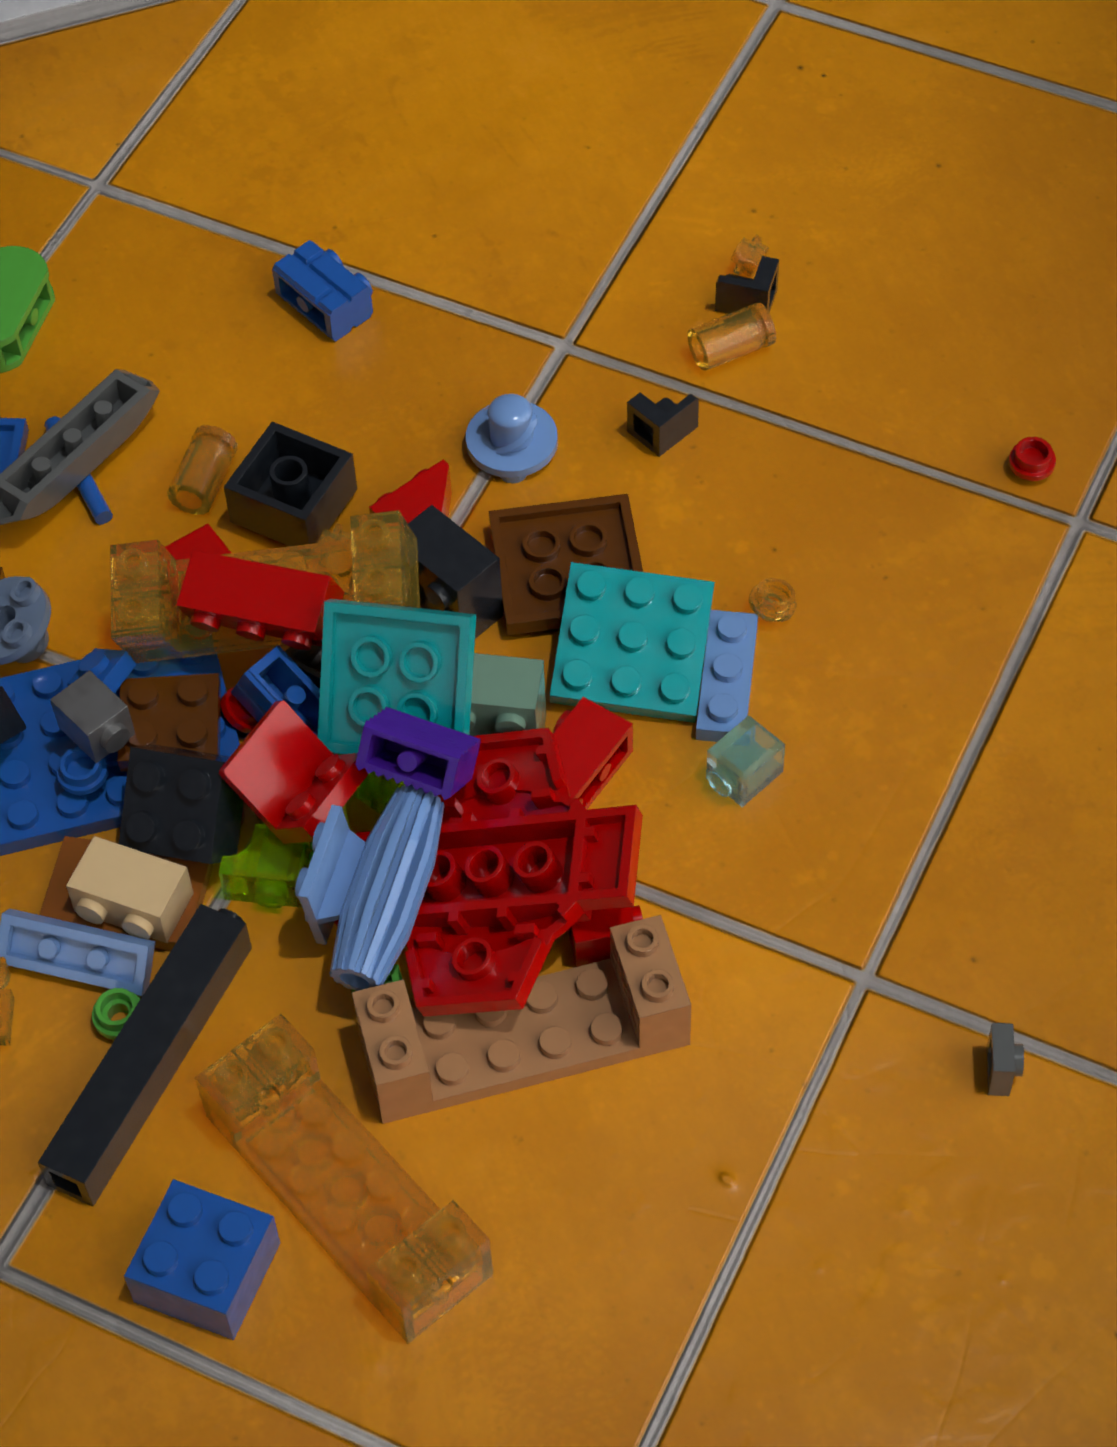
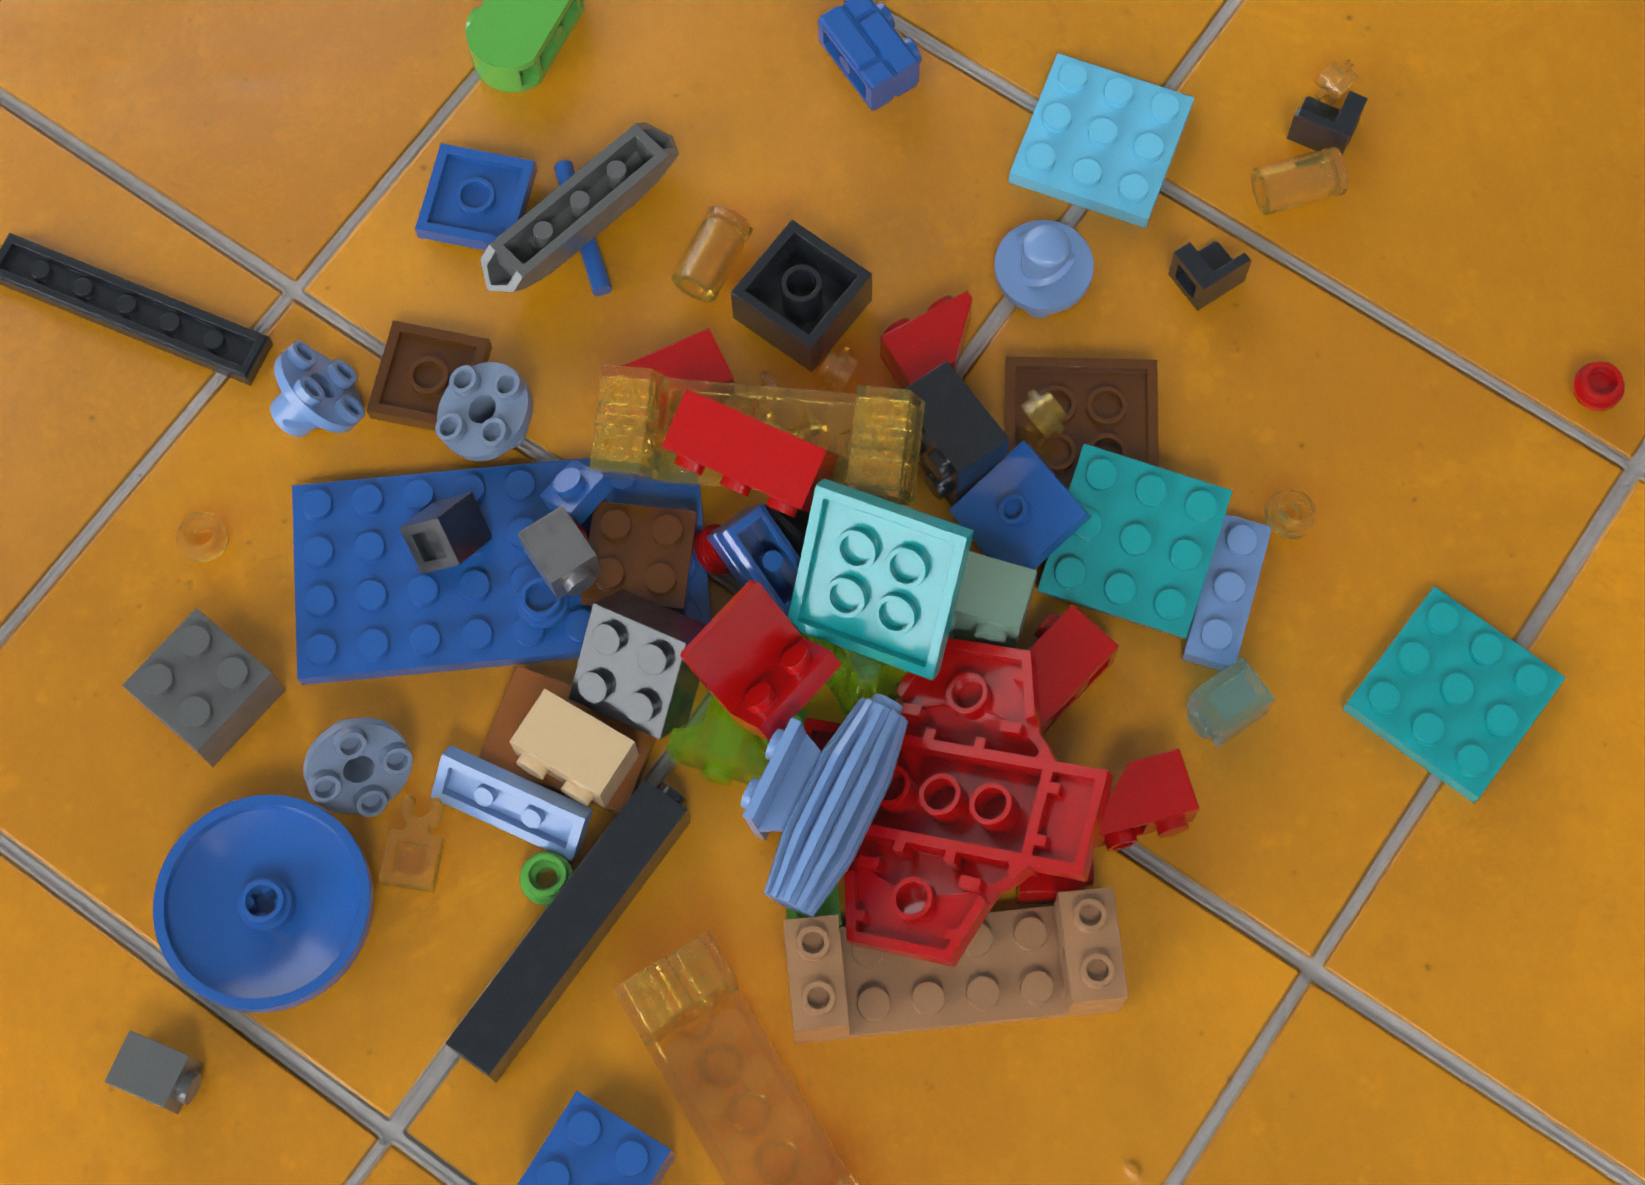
camera: 10 degrees right, 15 degrees up
dark purple brick [355,707,481,800] -> none
dark grey plate [986,1023,1024,1096] -> none
none -> blue plate [949,440,1091,570]
none -> medium azure plate [1008,53,1195,228]
none -> clear yellow plate [1020,389,1067,438]
none -> red slope [1095,748,1200,852]
none -> teal plate [1342,586,1566,803]

